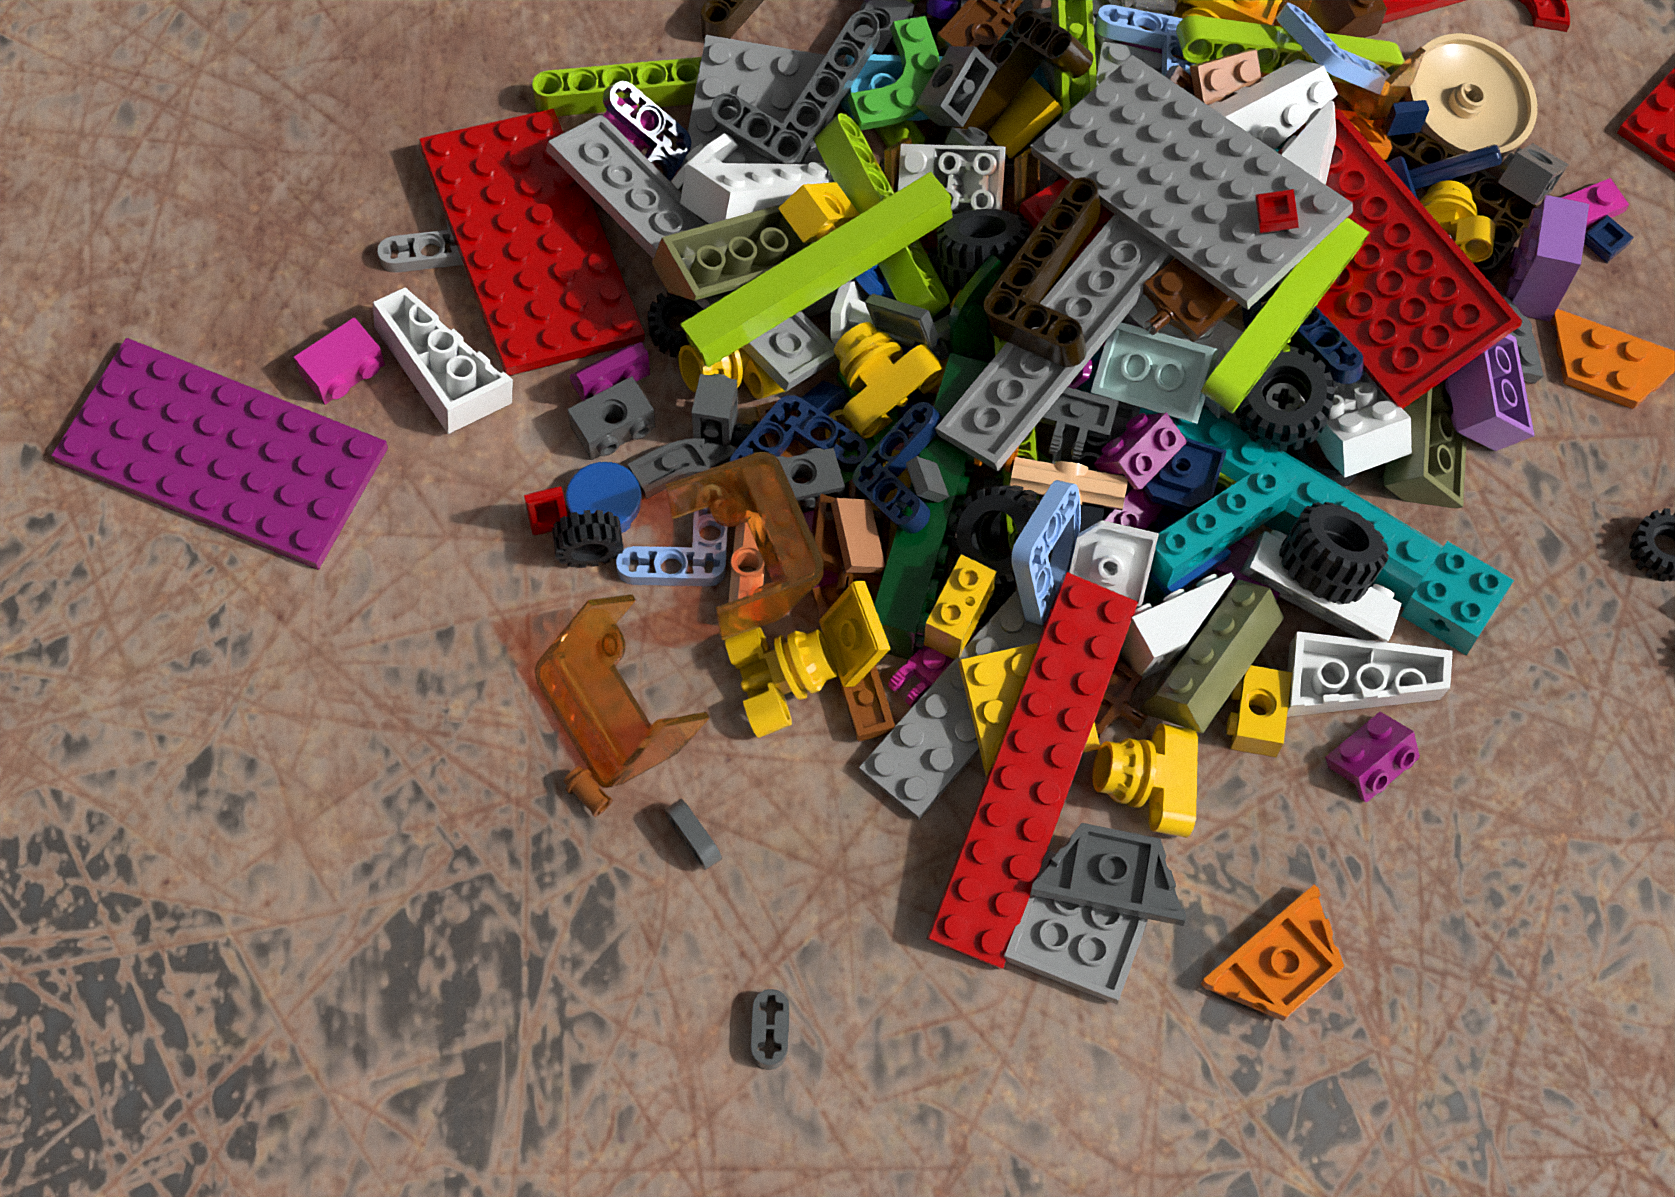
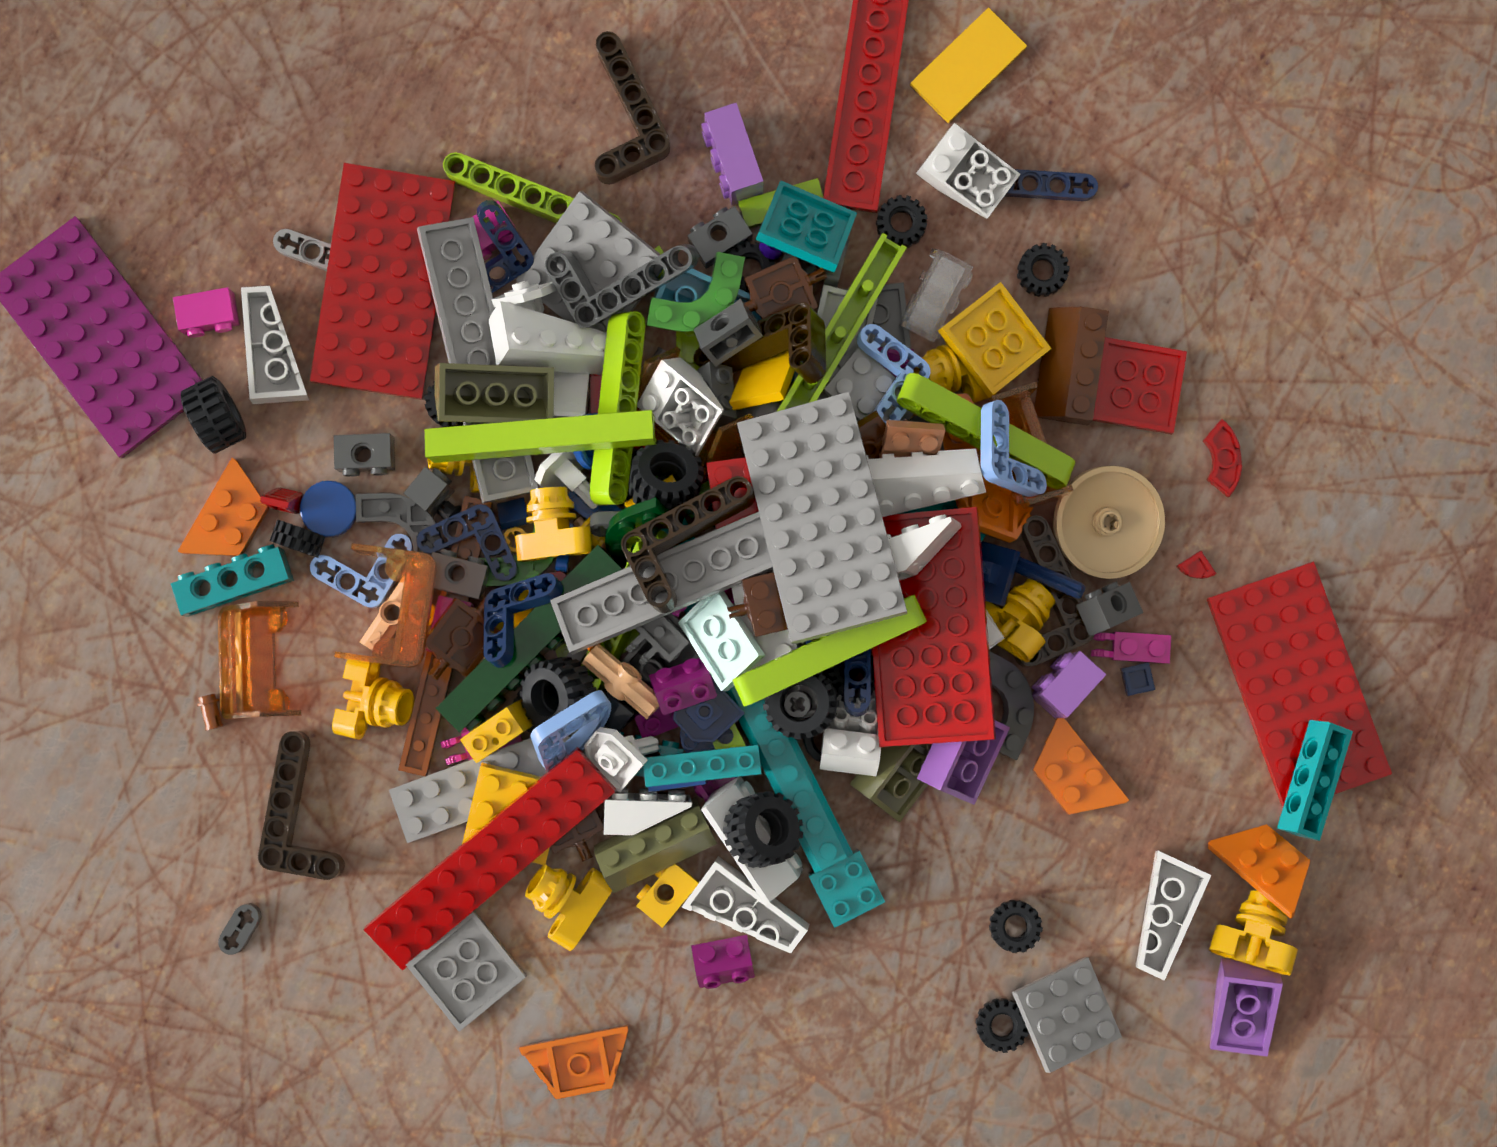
camera: 30 degrees right, 20 degrees up
magenta bracket [570,342,650,401] -> none
dark grey beam [664,799,722,870] -> none
yellow brick [778,182,860,243] -> none
yellow tile [819,581,890,687] -> none
nougat tile [831,498,886,574] -> none
dark grey tile [865,293,939,346] -> none
dark grey tile [906,456,949,503] -> none
dark grey wing [1030,823,1186,926] -> none
red tile [1255,189,1299,233] -> none
dark blue tile [1383,100,1430,136] -> none
none -> teal brick [170,544,294,617]
none -> orange wing [178,458,270,556]
none -> black tyre [181,376,246,454]
none -> dark brown beam [258,731,345,880]
none -> red tile [1176,551,1217,579]

